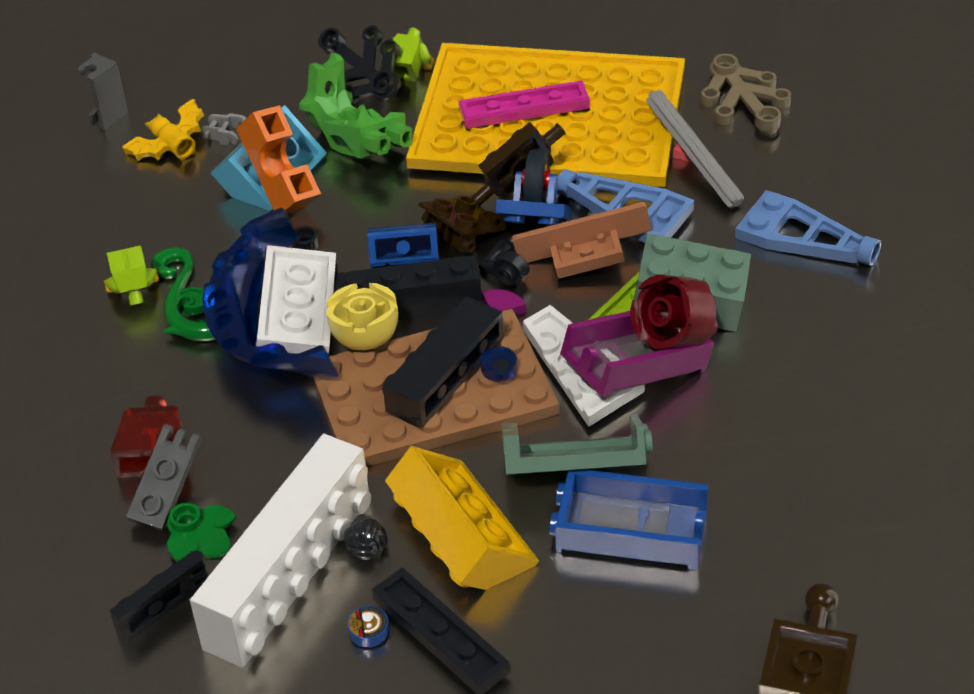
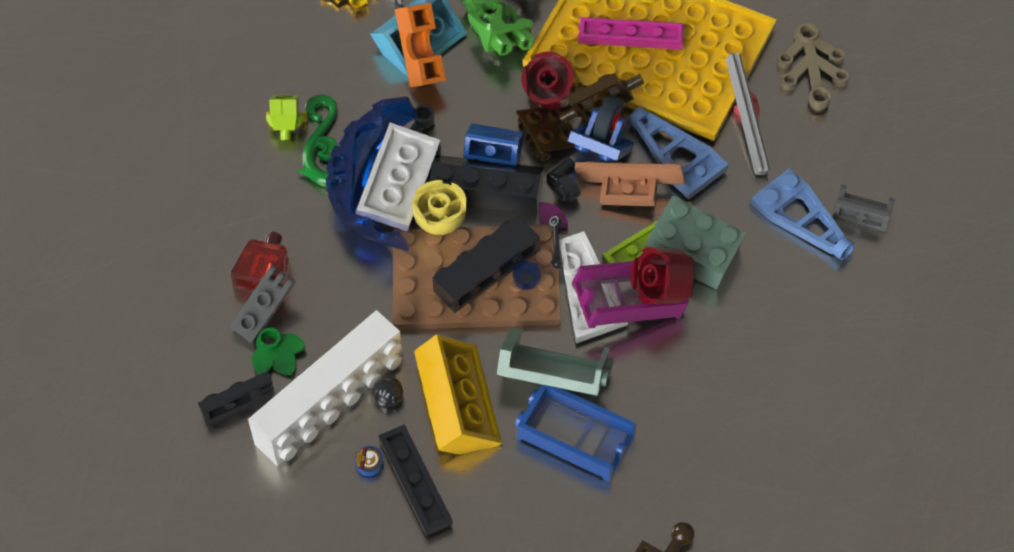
camera: 15 degrees right, 15 degrees up
none -> dark red brick [521,51,579,109]
none -> black hinge [549,216,563,269]
none -> dark grey hinge [833,185,895,232]

